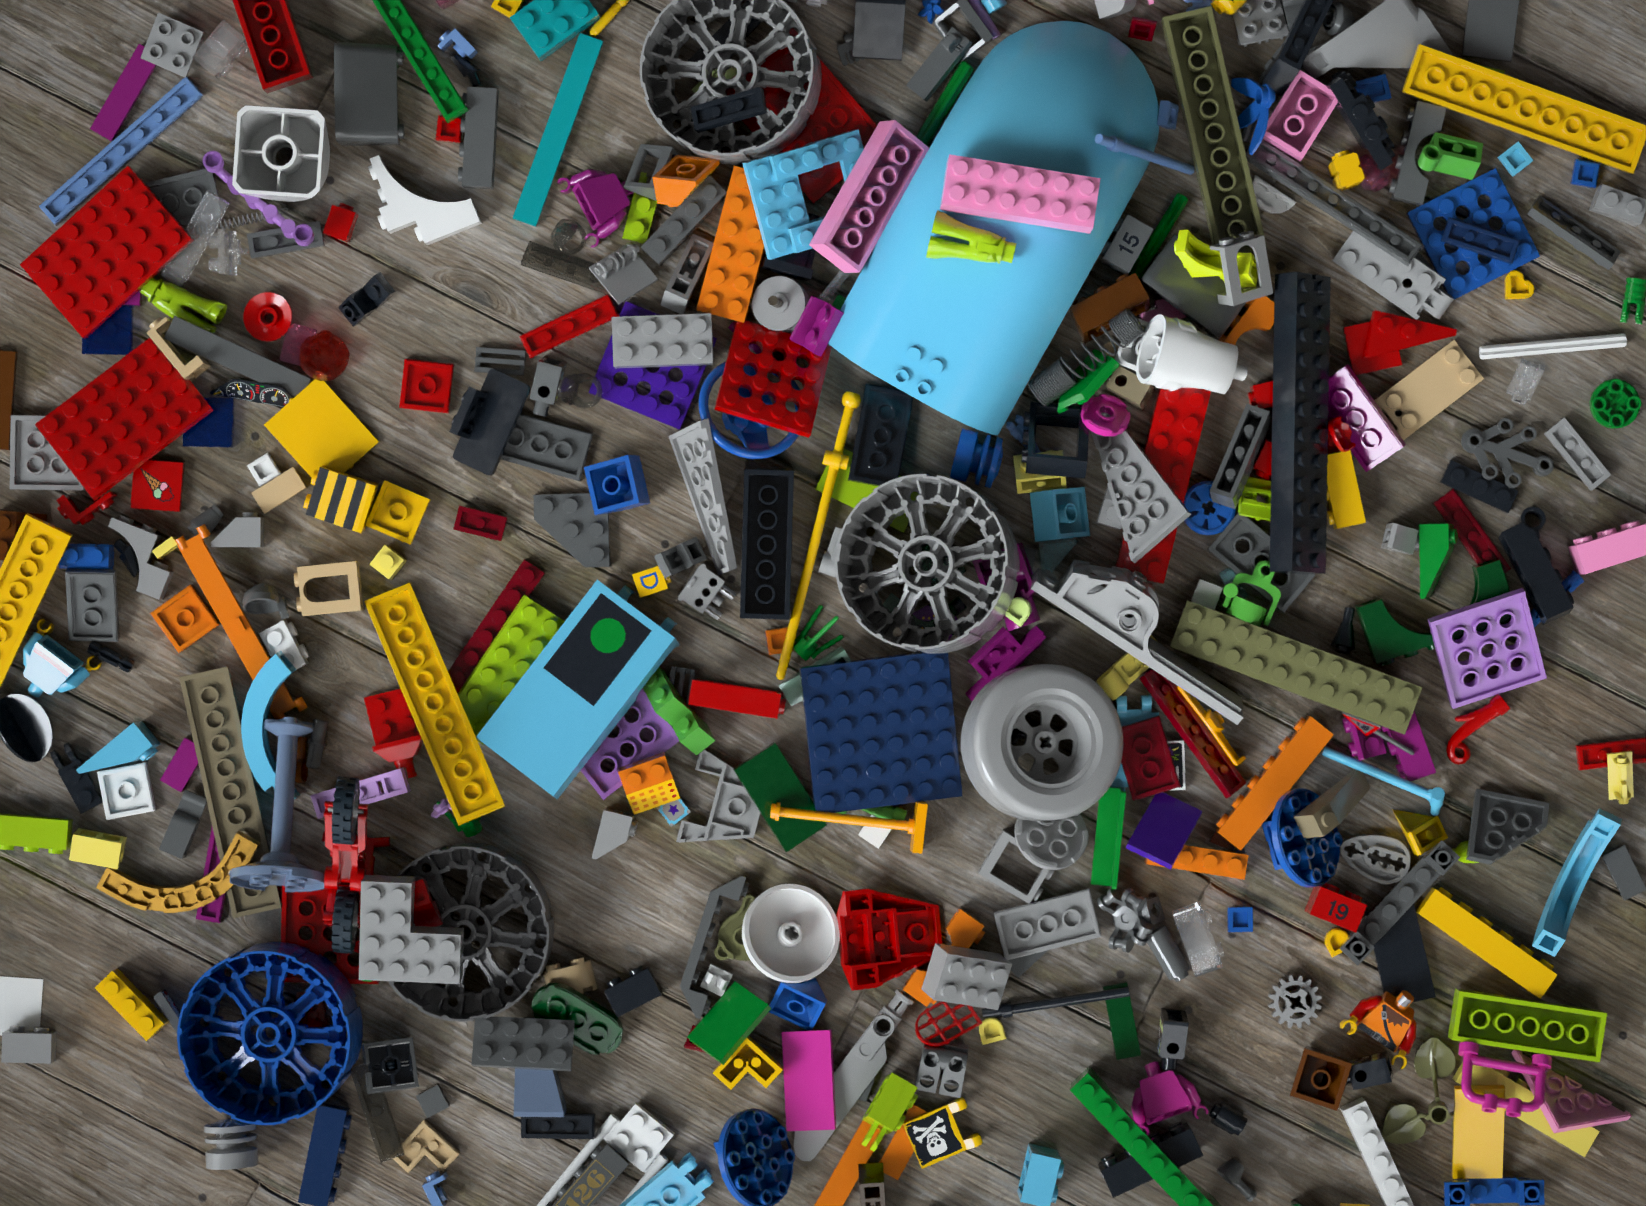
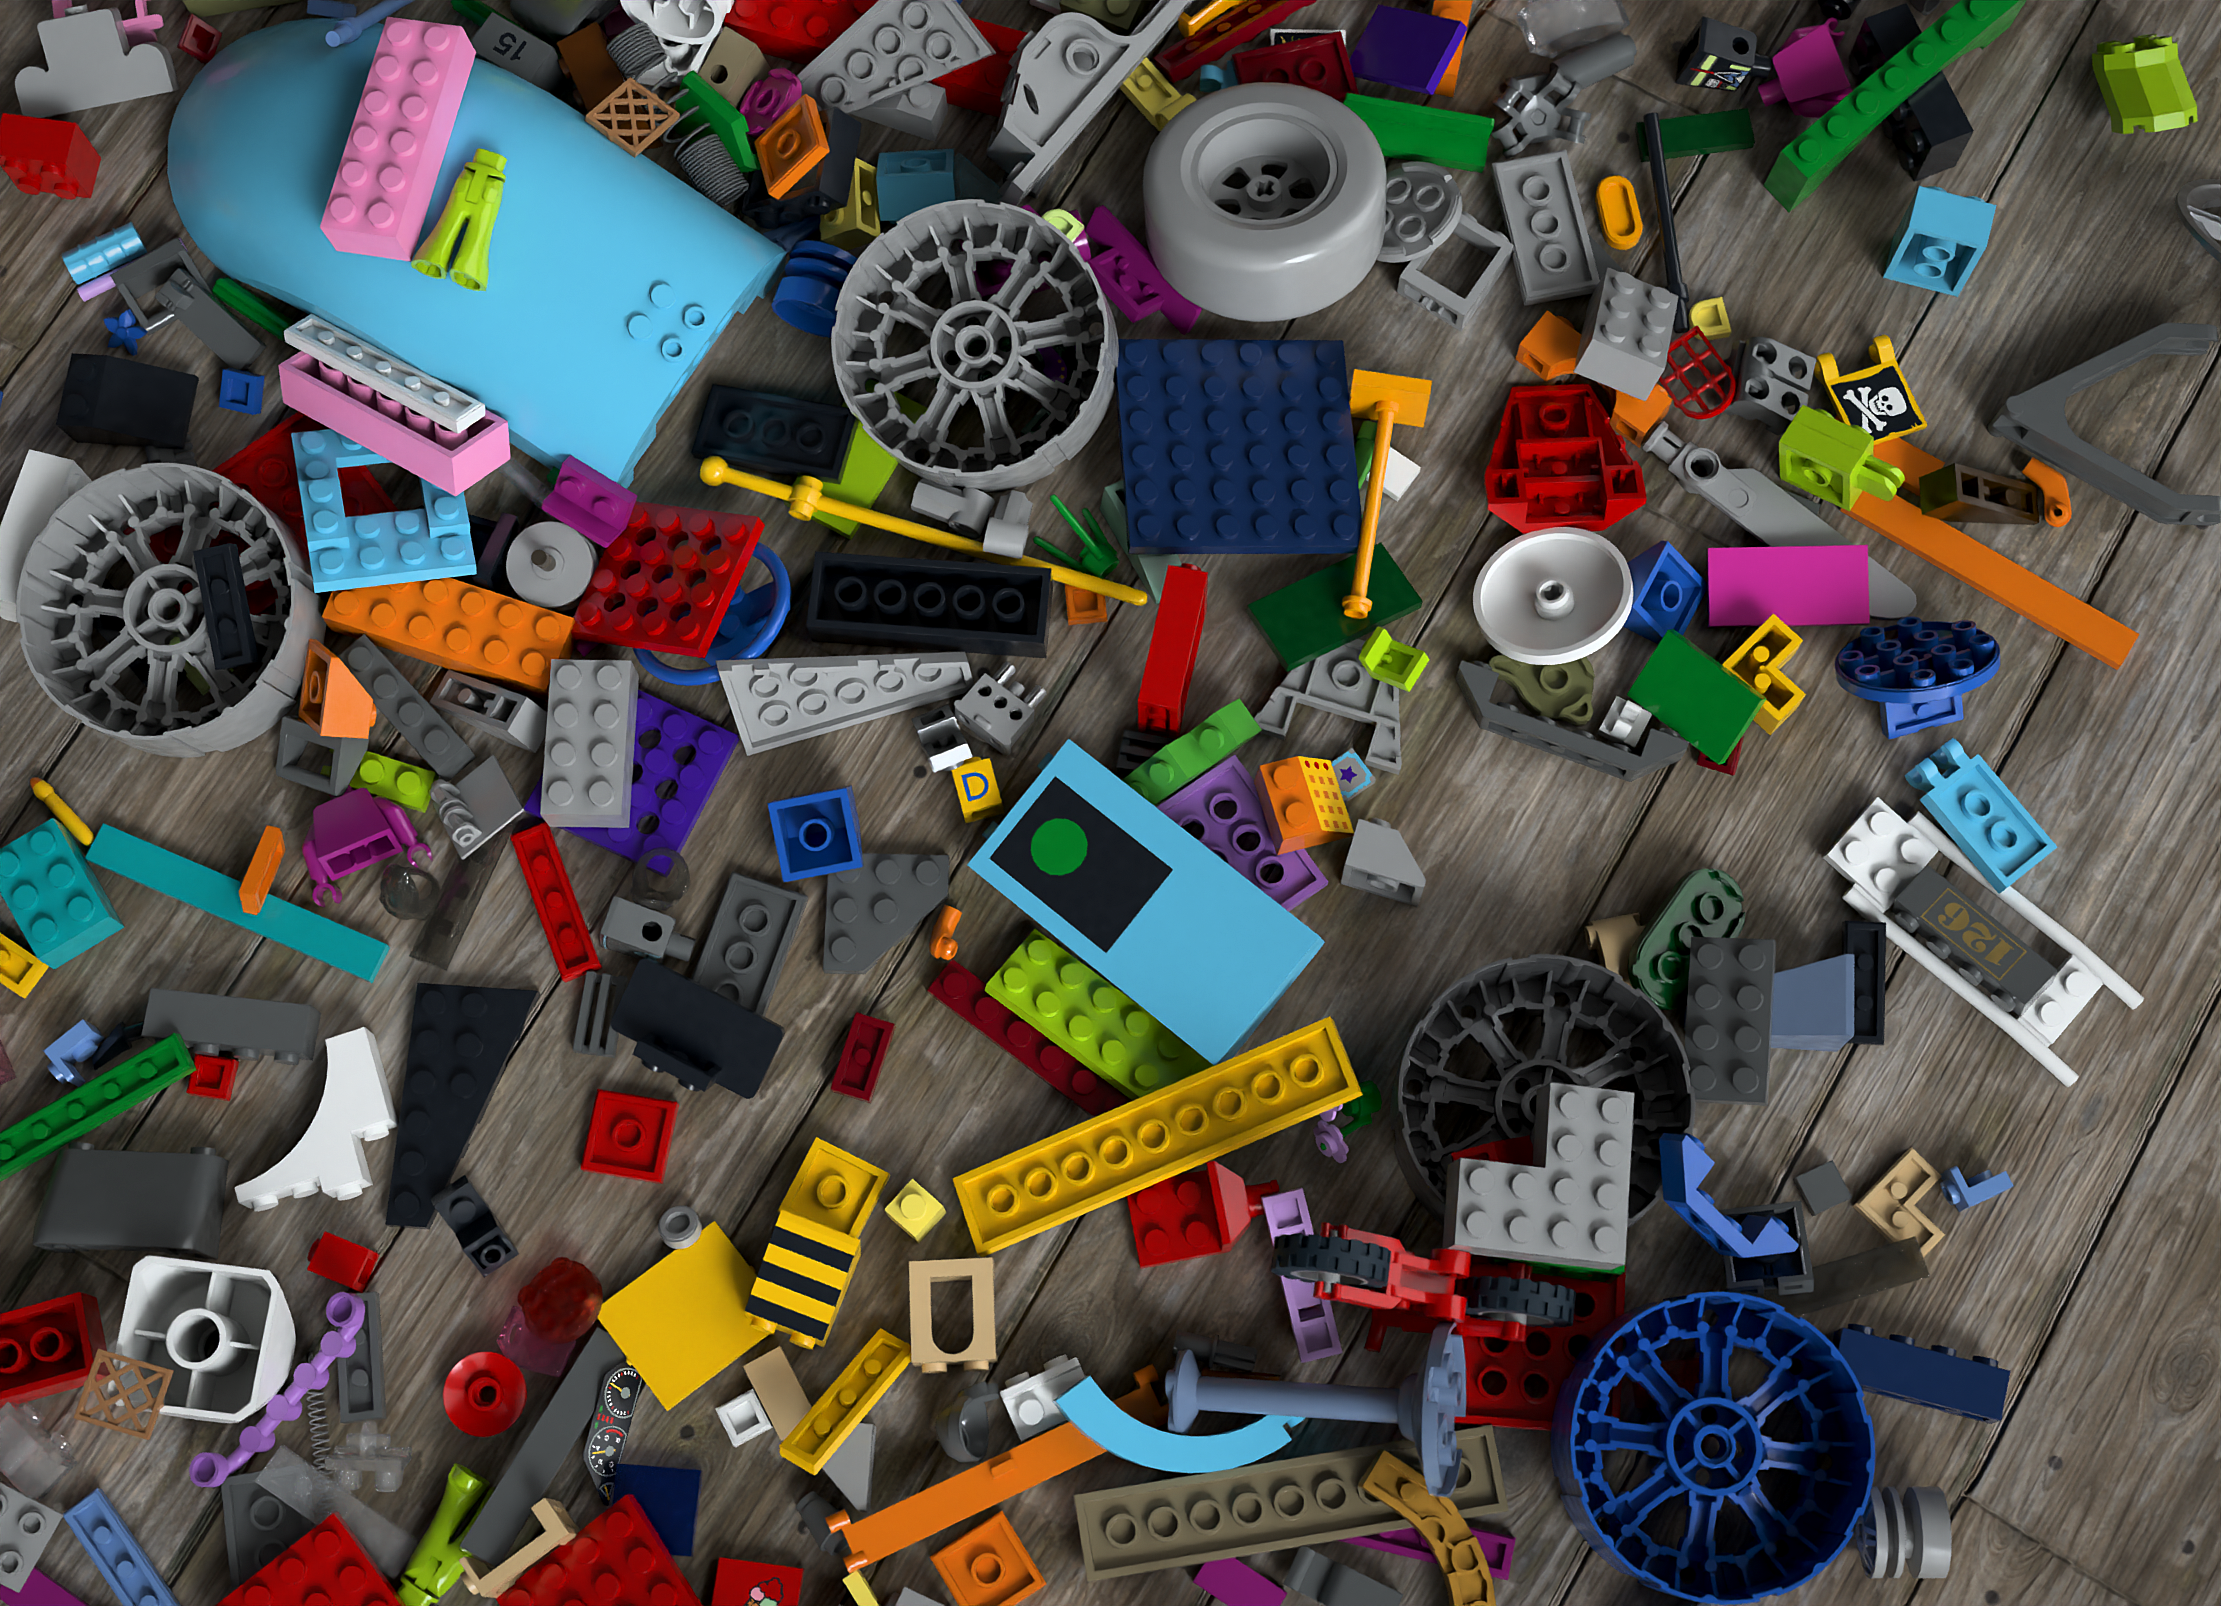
camera: 80 degrees left, 15 degrees down
black brick [604,965,662,1017] -> none
none -> medium nougat window [73,1349,174,1440]
none -> blue plate [219,368,265,415]
none -> orange tile [239,825,286,915]
none -> white tile [284,314,485,434]
none -> black wing [385,983,541,1230]
none -> medium nougat window [585,77,680,158]
none -> light grey tile [658,1205,702,1249]
none -> orange tile [754,94,830,199]
none -> yellow plate [779,1328,911,1475]
none -> orange arm [929,905,962,960]
none -> light grey piece [983,490,1033,559]
none -> lime bracket [1359,626,1429,692]
none -> light orange tile [1595,175,1643,250]
none -> blue slope [1659,1133,1799,1258]

